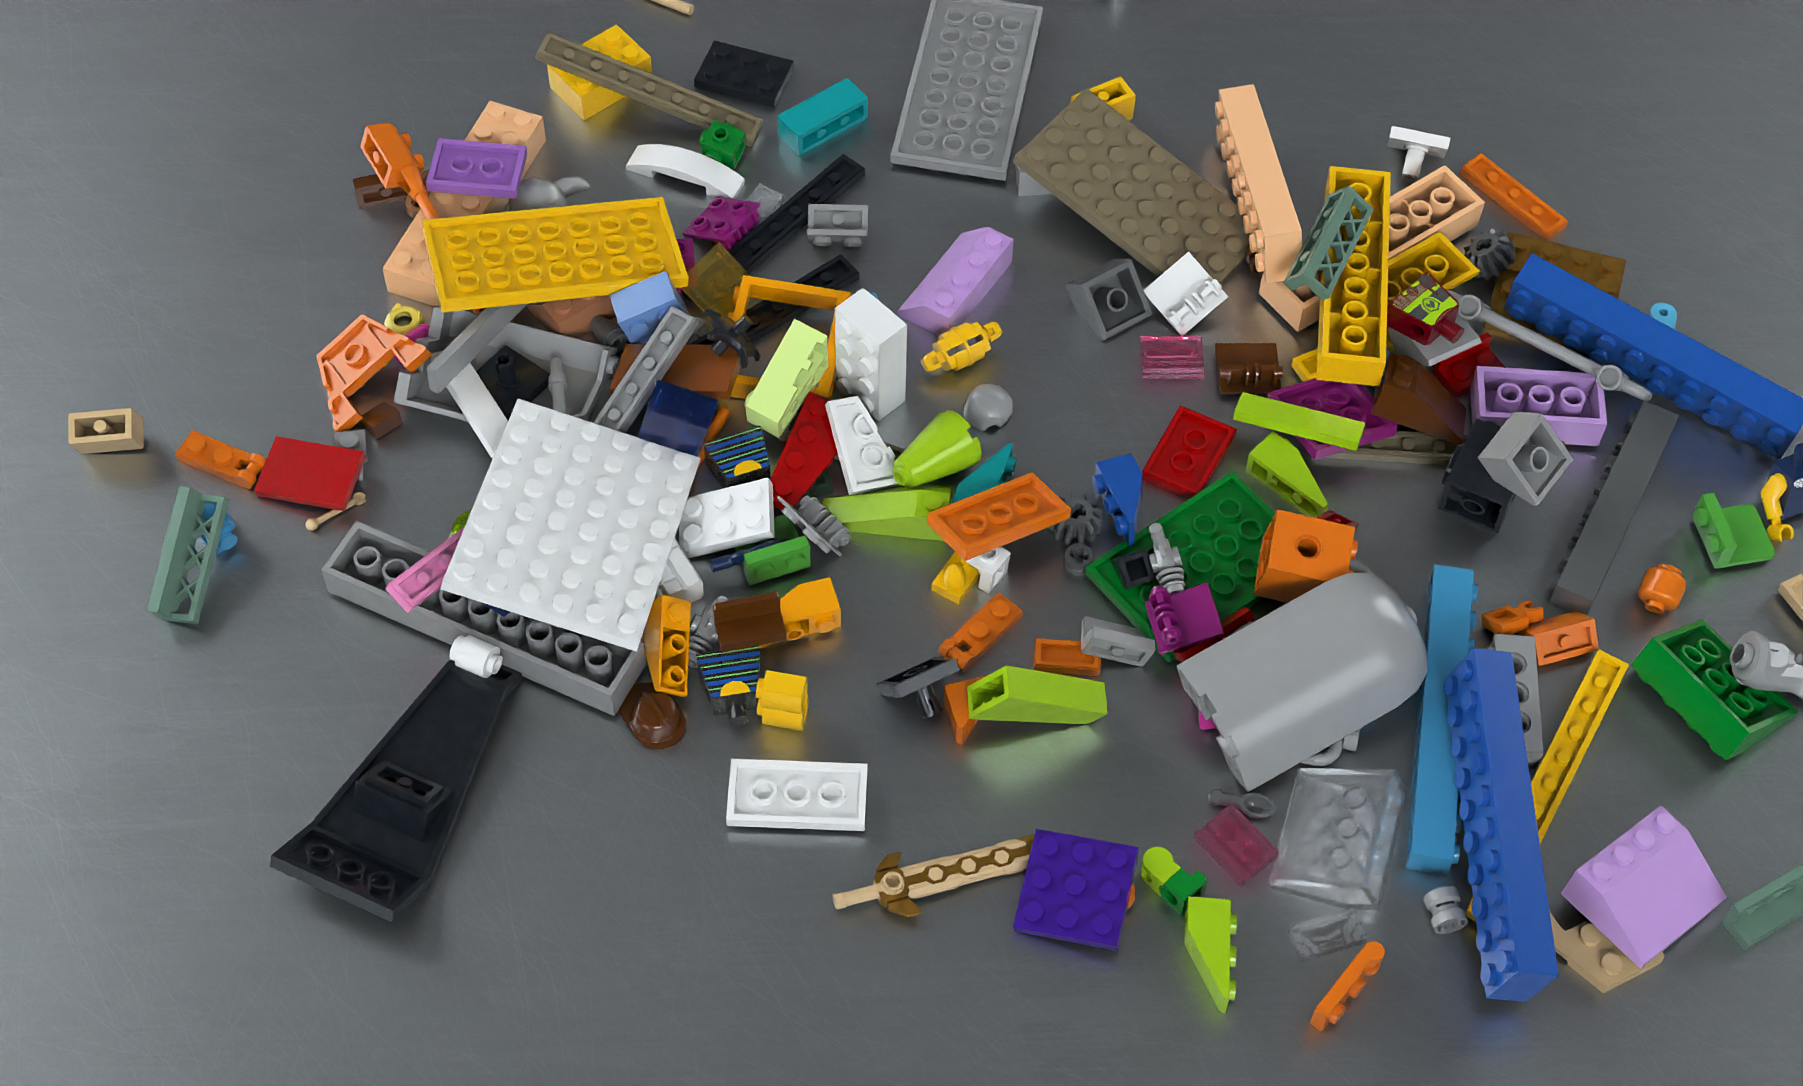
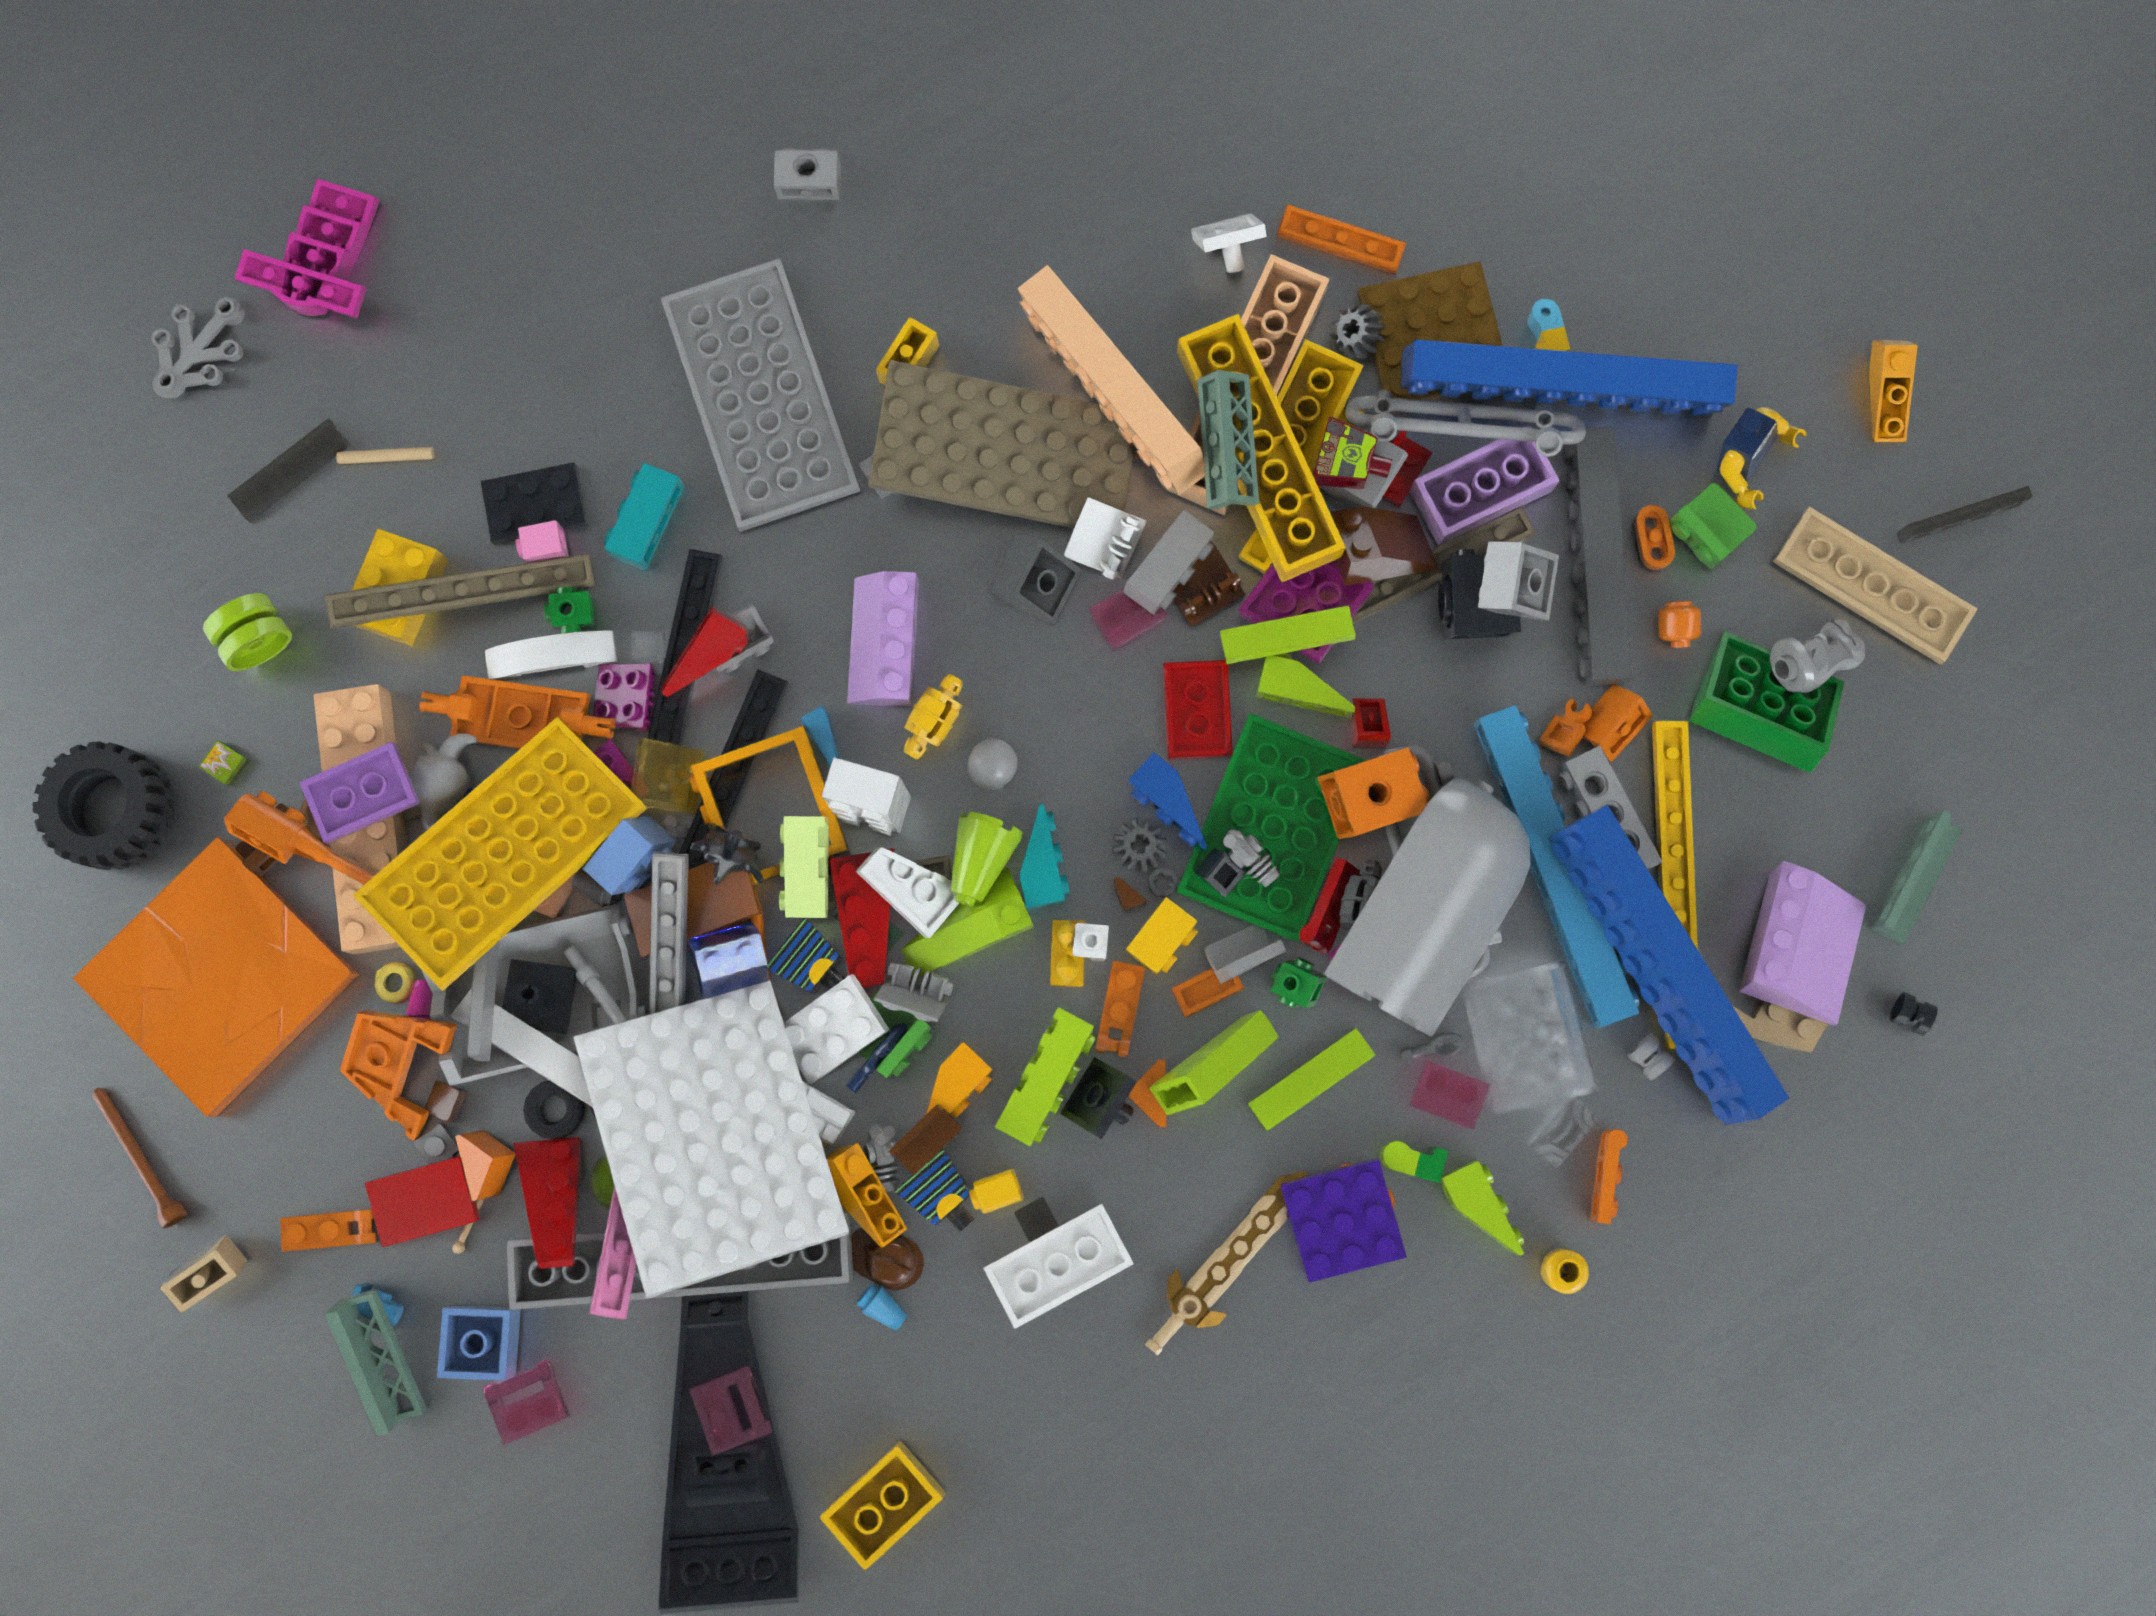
camera: 25 degrees left, 25 degrees up
white brick [449,635,503,678] -> none
orange plate [927,472,1071,561] -> none
magenta hinge [1145,583,1224,655] -> none
none -> black tyre [33,741,175,870]
none -> orange tile [73,837,360,1117]
none -> dark orange piece [92,1088,188,1229]
none -> tile [198,740,247,786]
none -> lime wheel [203,593,293,671]
none -> orange plate [419,675,615,750]
none -> medium blue brick [437,1305,521,1381]
none -> orange slope [455,1130,516,1201]
none -> clear pink plate [484,1359,570,1445]
none -> red wing [513,1137,583,1269]
none -> bright pink brick [516,520,569,563]
none -> black tyre [523,1080,585,1139]
none -> red slope [661,606,749,697]
none -> clear pink plate [690,1366,772,1455]
none -> yellow brick [819,1440,946,1570]
none -> dark azure cone [856,1282,907,1331]
none -> lime wedge [995,1007,1097,1146]
none -> clear smoke tile [1014,1196,1059,1242]
none -> reddish brown slope [1113,877,1148,912]
none -> light grey brick [1123,510,1215,615]
none -> yellow brick [1125,897,1198,976]
none -> lime tile [1247,1028,1375,1131]
none -> green brick [1271,957,1327,1008]
none -> yellow head [1541,1248,1589,1294]
none -> orange plate [1634,505,1675,570]
none -> black wheel [1889,992,1938,1036]

